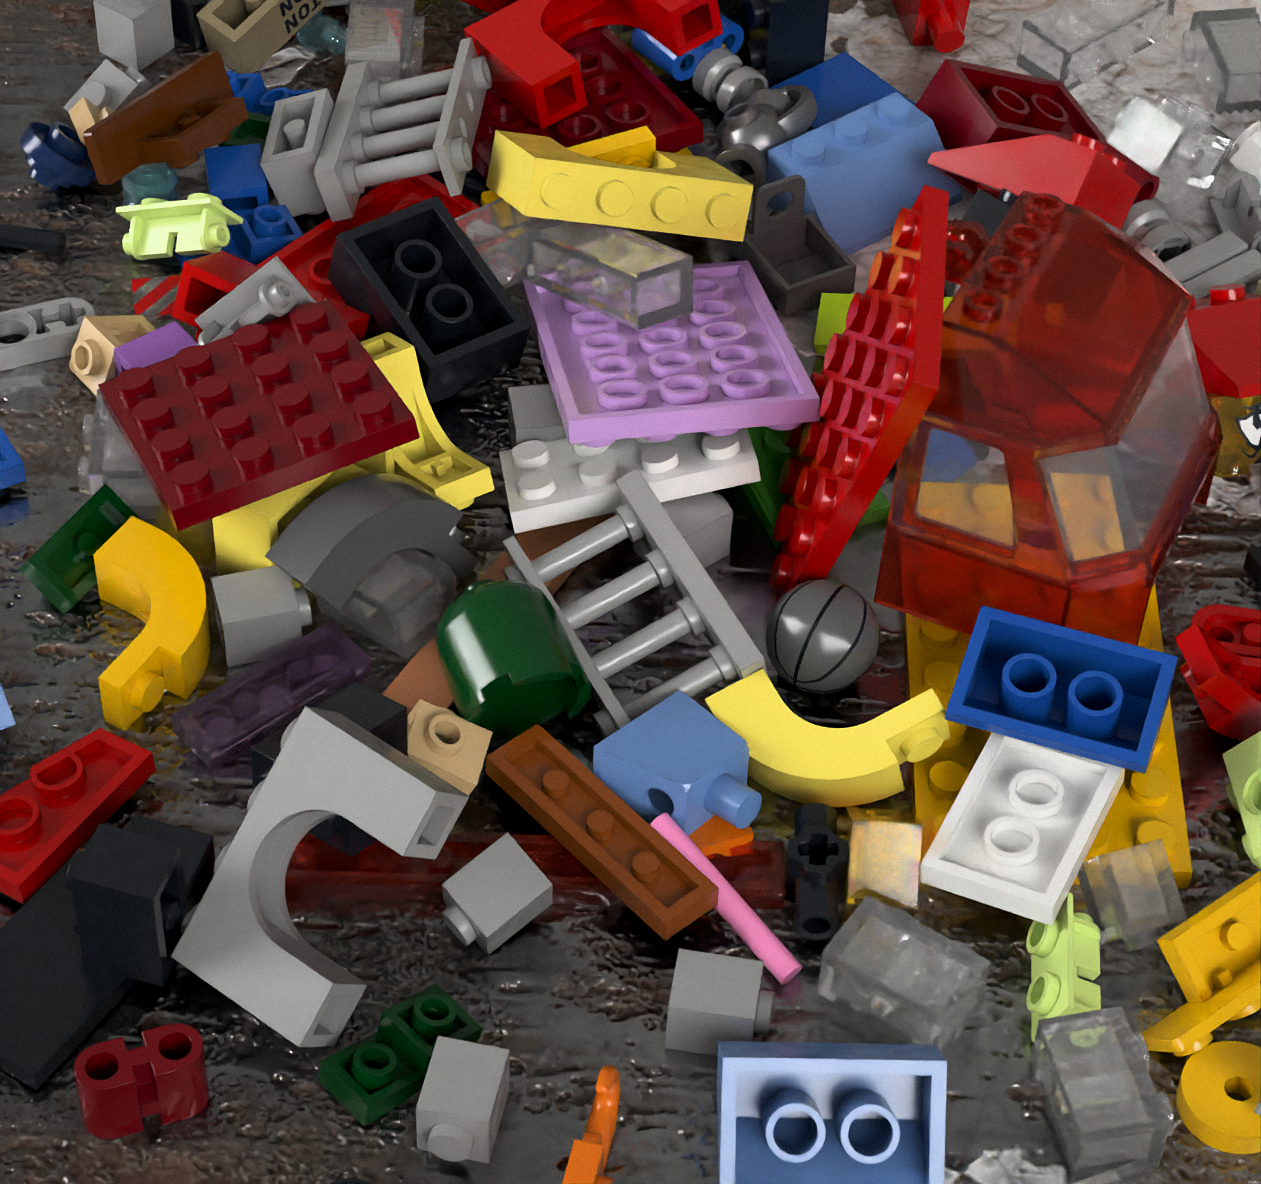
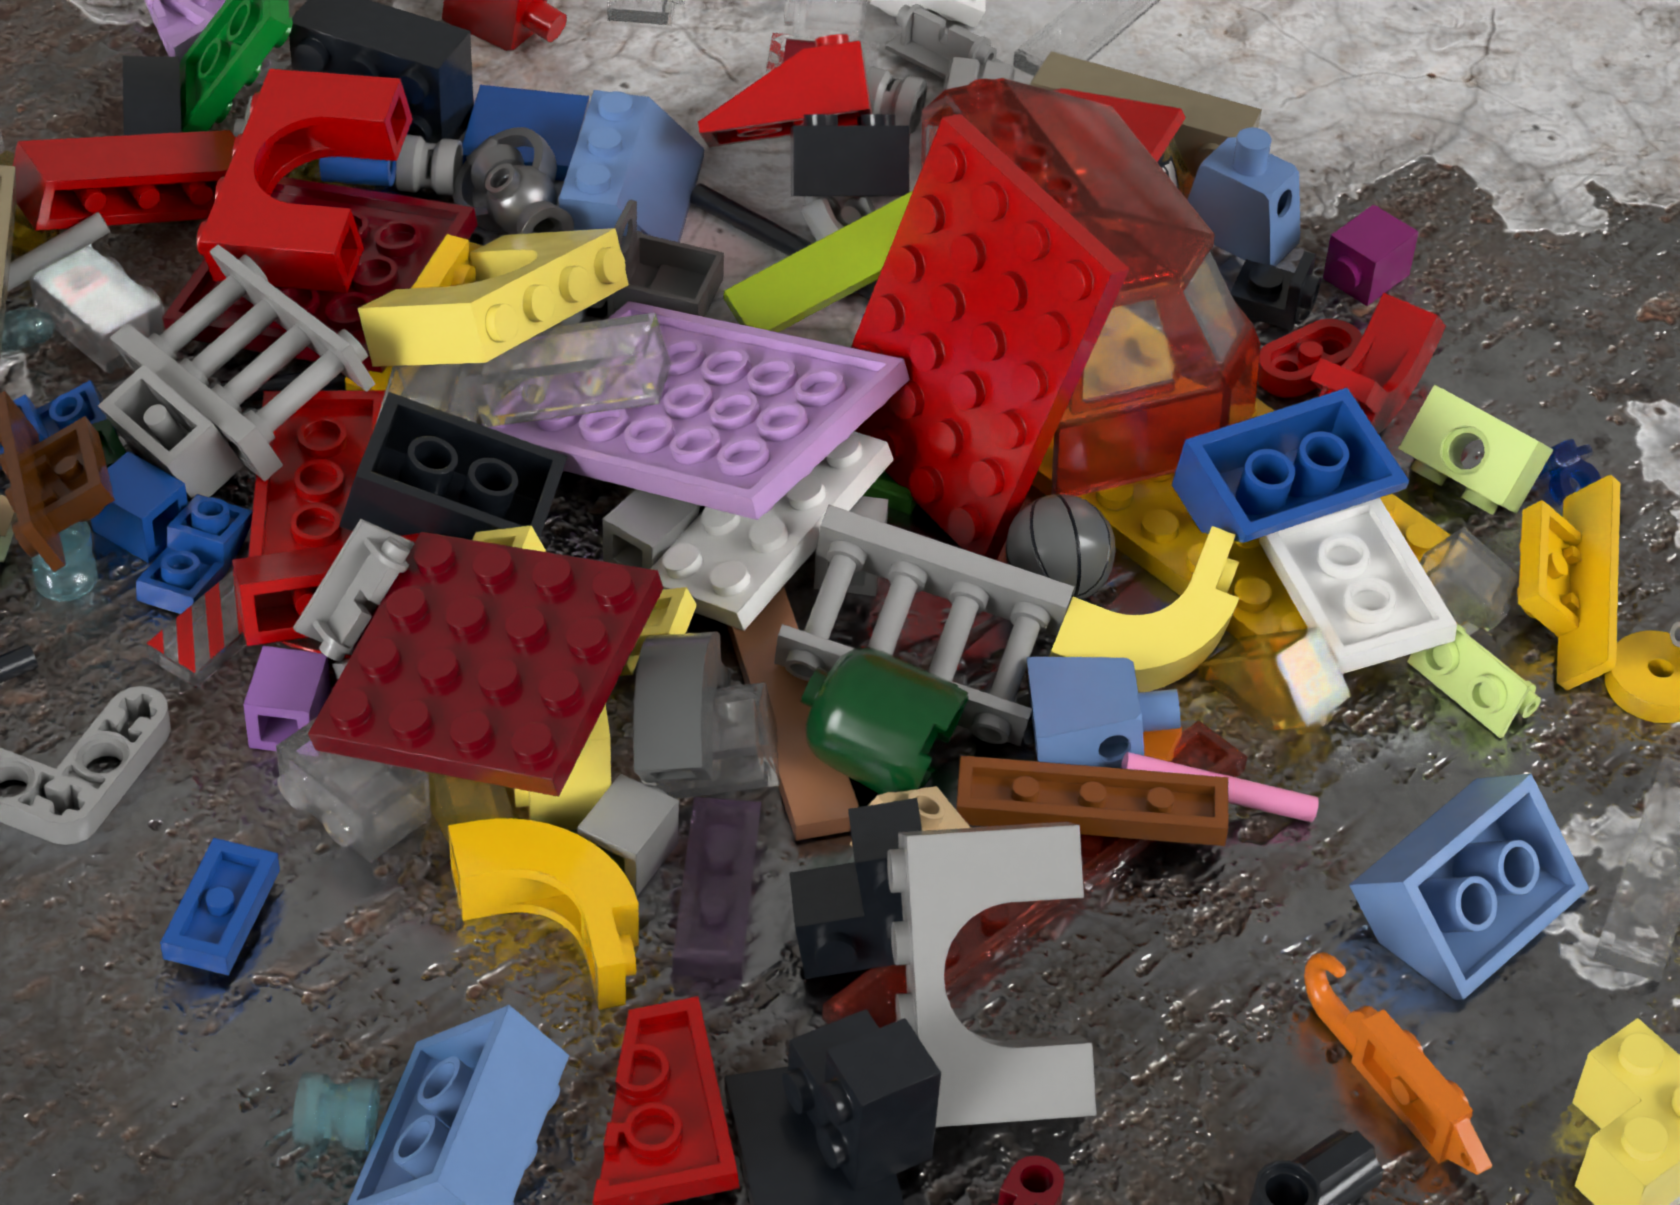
camera: 45 degrees left, 0 degrees up
dark green plate [18,483,143,614] -> none
tan bracket [69,315,156,397] -> none
yellowish green hinge [116,193,243,260] -> none
dark green slope [318,984,483,1126] -> none
light grey brick [416,1036,510,1164] -> none
light grey brick [441,832,553,955] -> none
light grey brick [665,949,774,1056] -> none
black axle [783,803,849,940] -> none
clear brick [818,895,991,1056] -> none
dark red slope [915,59,1109,150] -> none
clear brick [1030,1006,1174,1182] -> none

